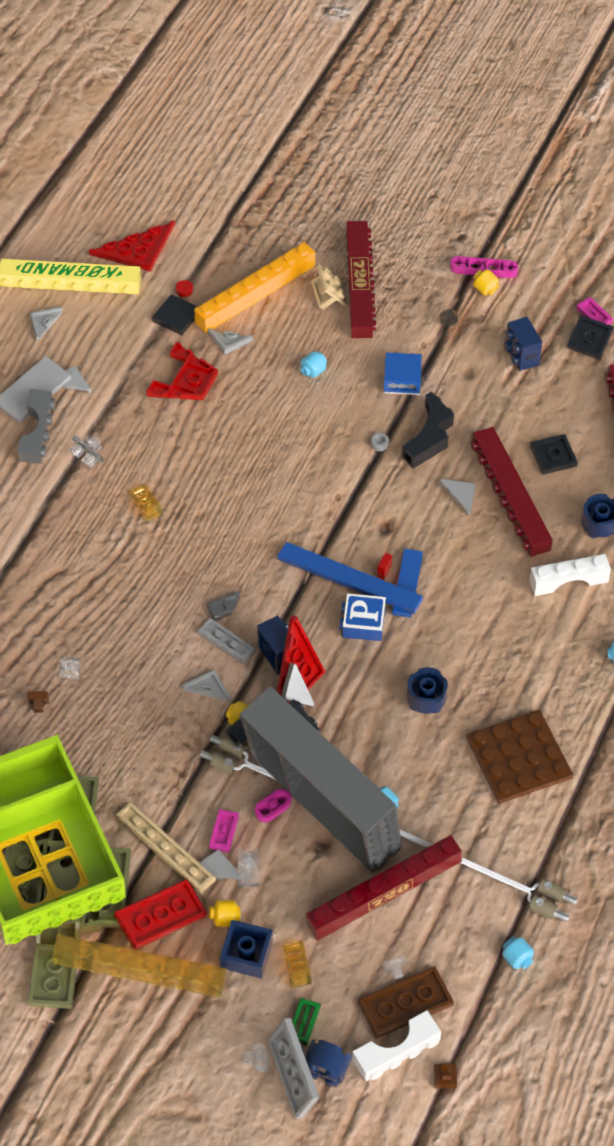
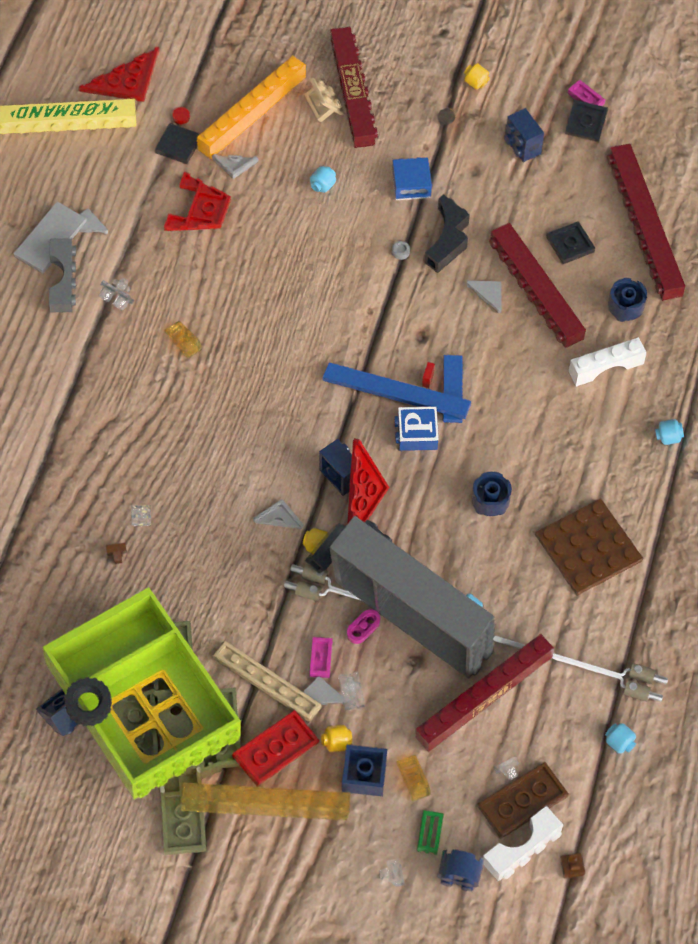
camera: 10 degrees left, 5 degrees up
light grey tile [30,306,63,341] -> none
light grey tile [198,618,255,664] -> none
flat silver tile [207,591,240,621] -> none
light grey tile [268,1018,320,1119] -> none
tile [281,663,314,706] -> none
dark pink beam [450,256,518,278] -> none

